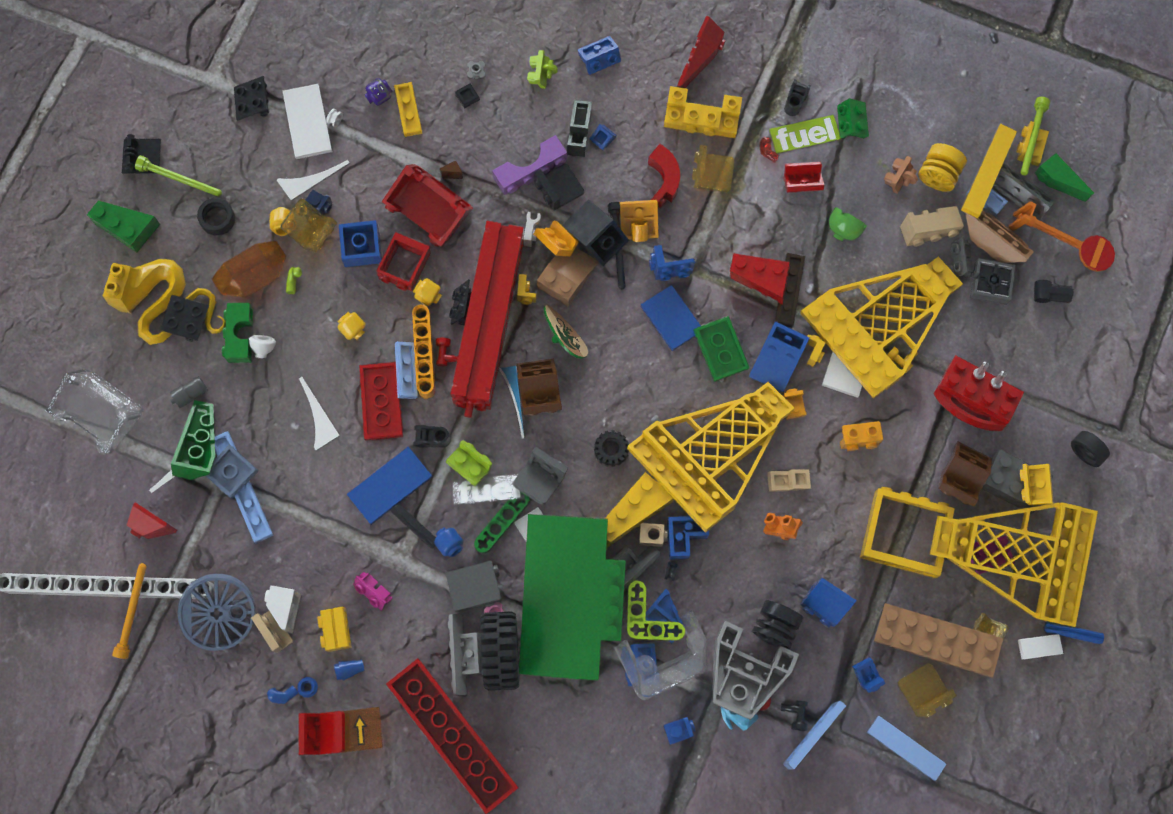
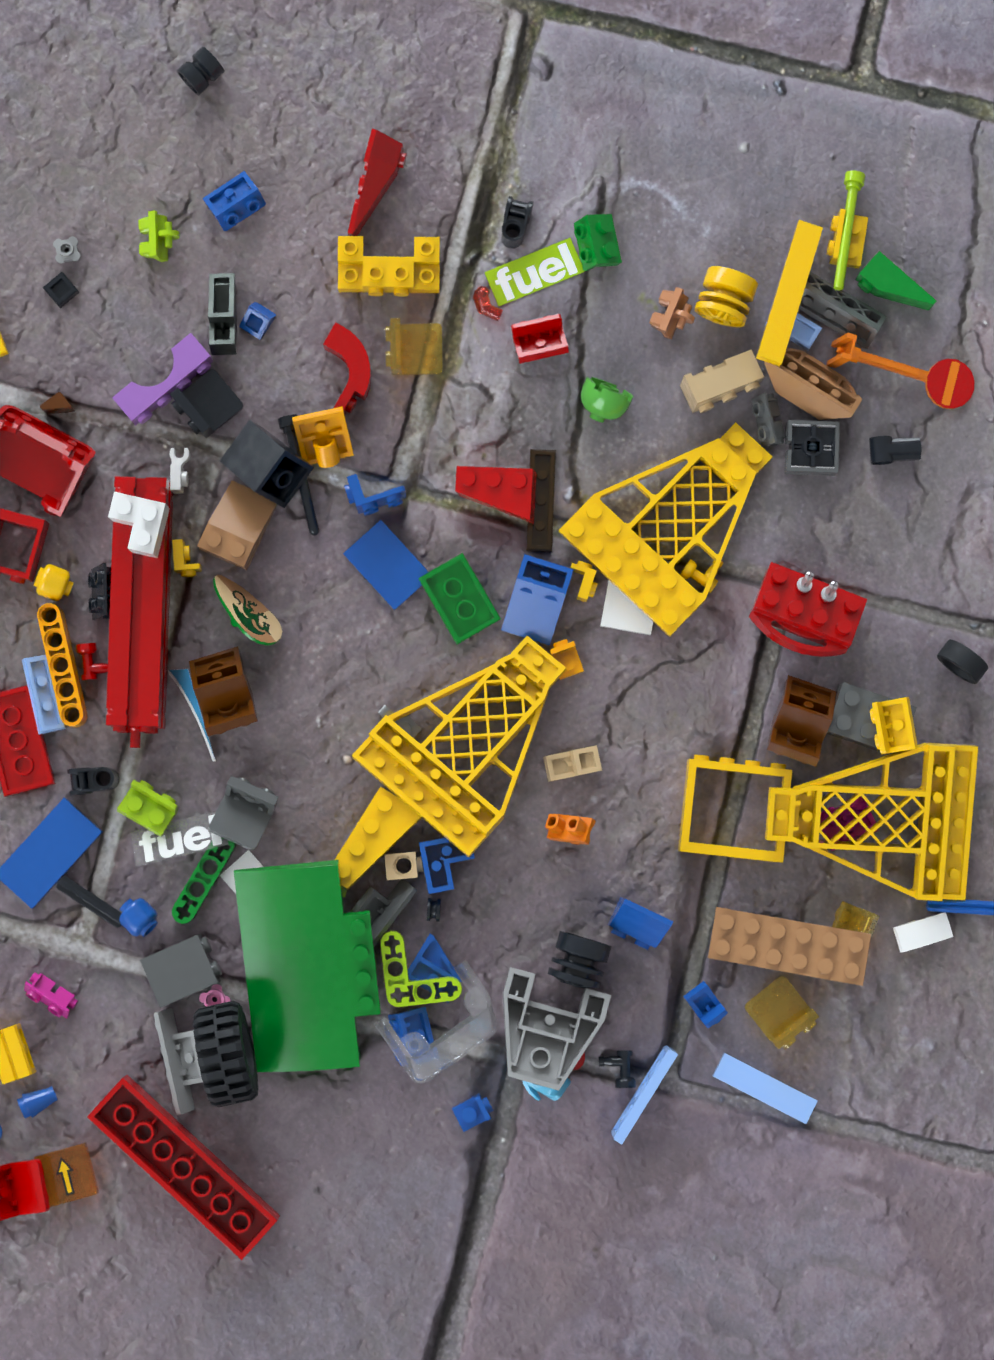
camera: 10 degrees left, 10 degrees up
light orange bracket [533,221,579,257] -> none
black tyre [594,430,629,467] -> none
light orange bracket [840,421,883,451] -> none
none -> white brick [108,492,170,558]

